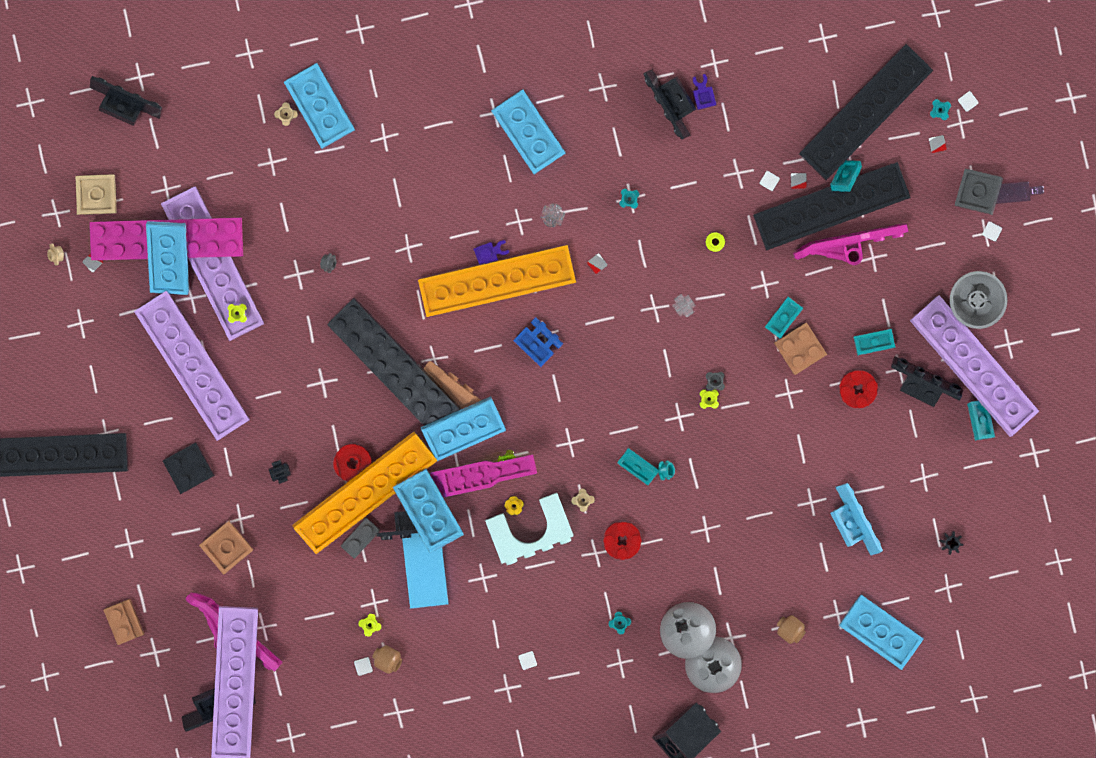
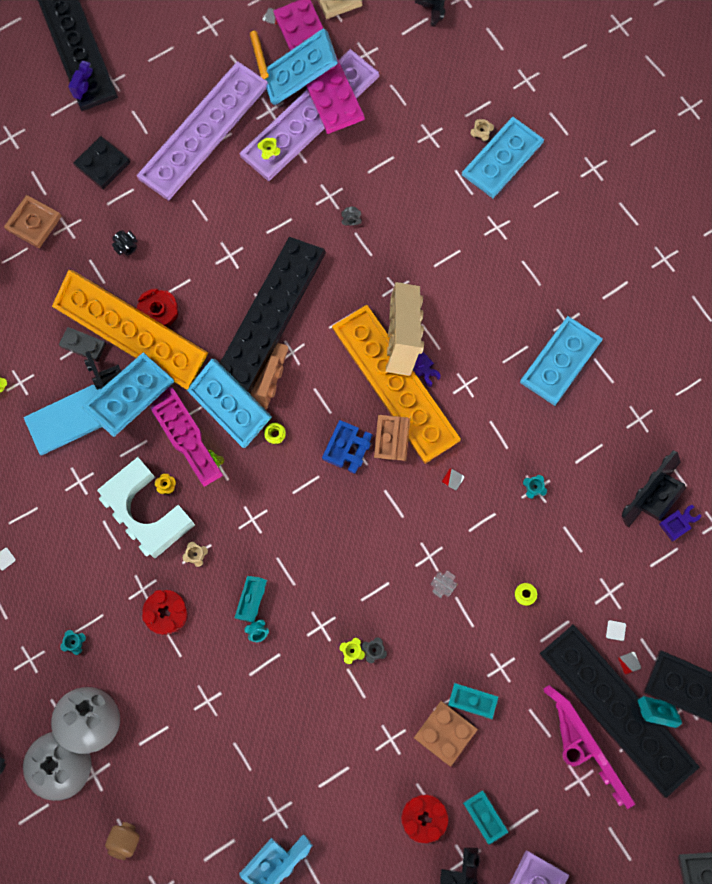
camera: 70 degrees right, 15 degrees down
clear gear [540,204,565,227] -> none
none -> dark purple plate [68,60,93,100]
none -> light orange bar [250,31,269,79]
none -> neon yellow plate [264,423,286,444]
none -> nougat plate [374,415,410,461]
none -> tan wedge [386,282,424,376]

